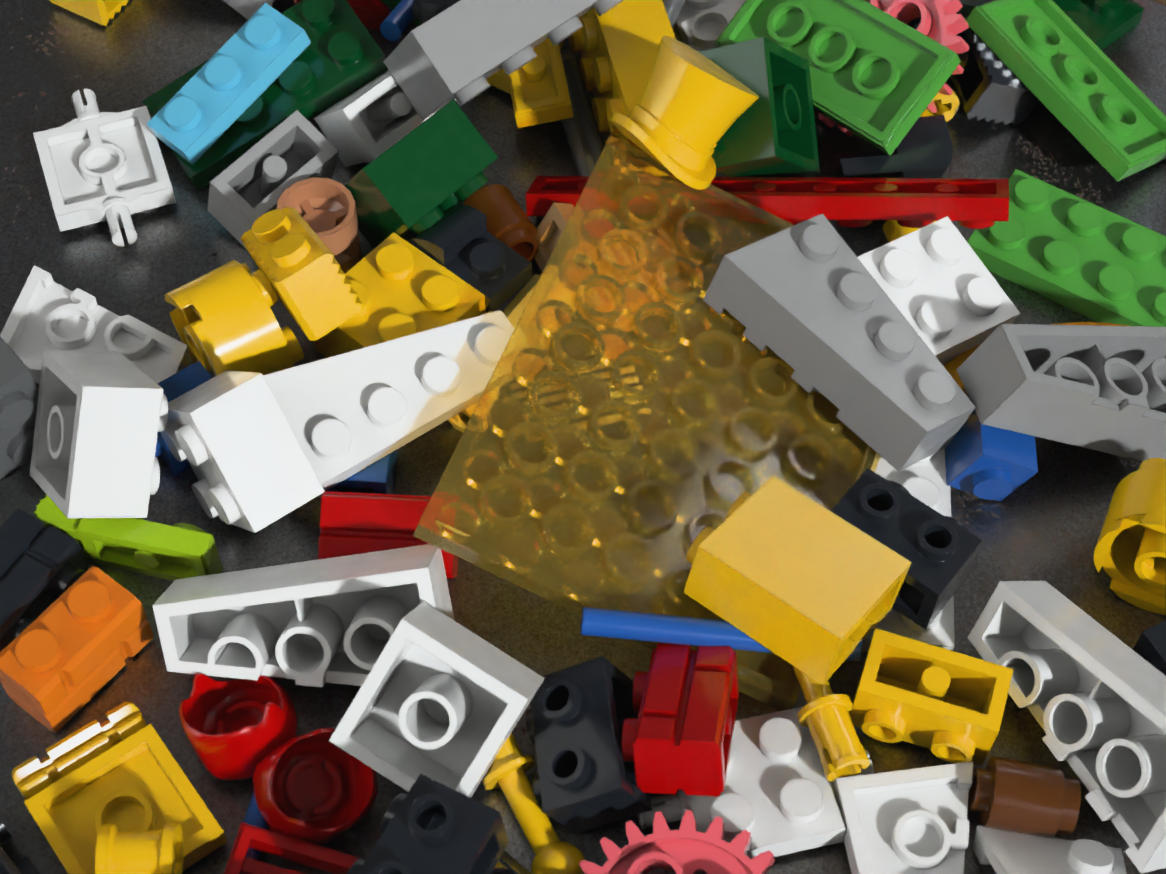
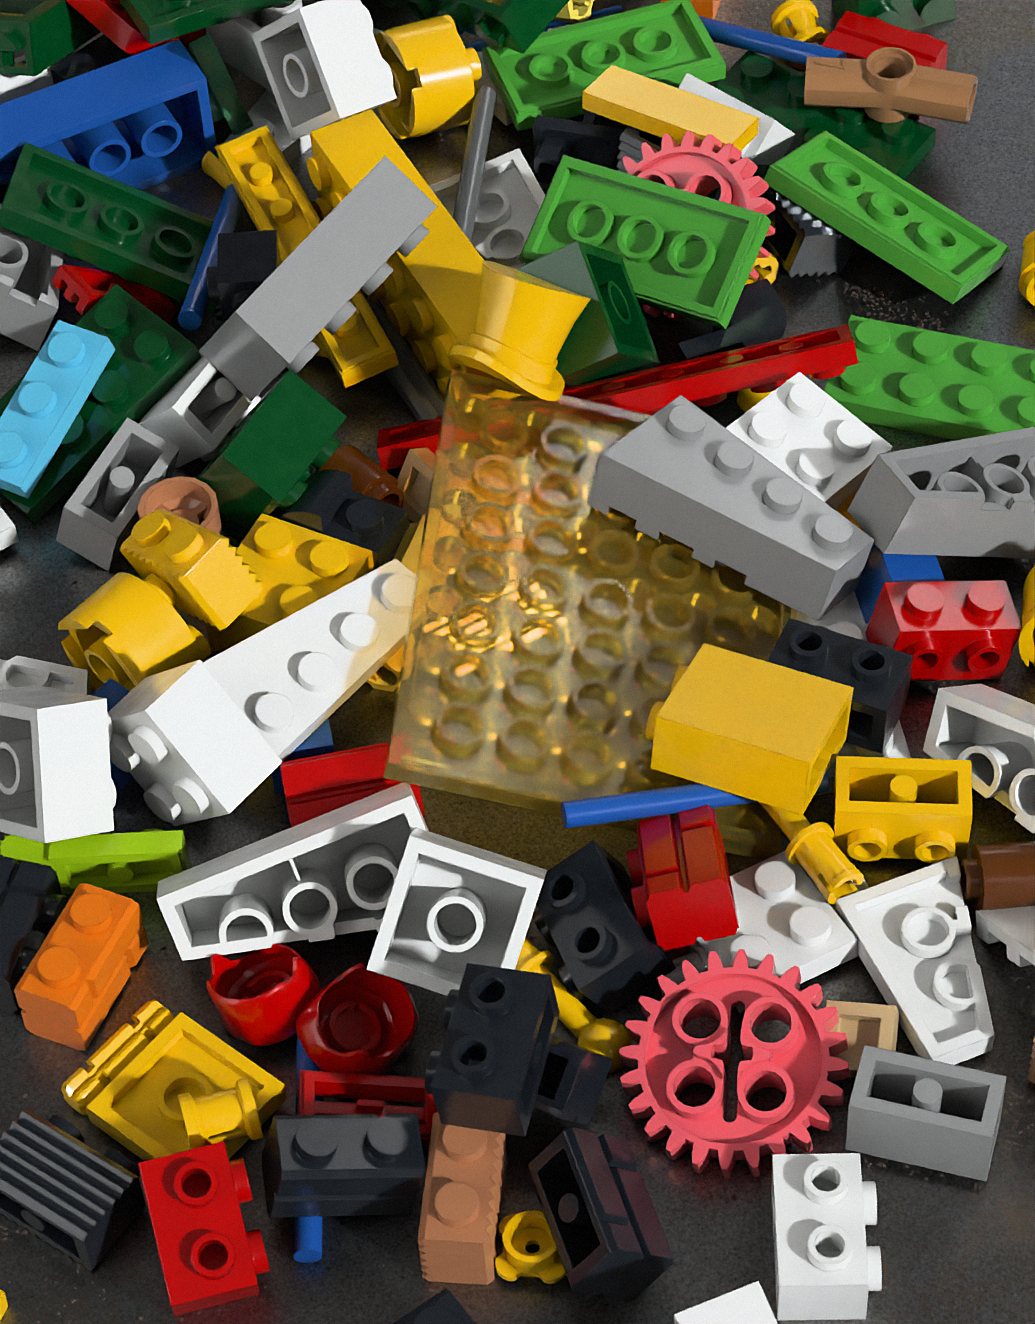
camera: 10 degrees left, 5 degrees down
none -> red brick [865,580,1022,681]

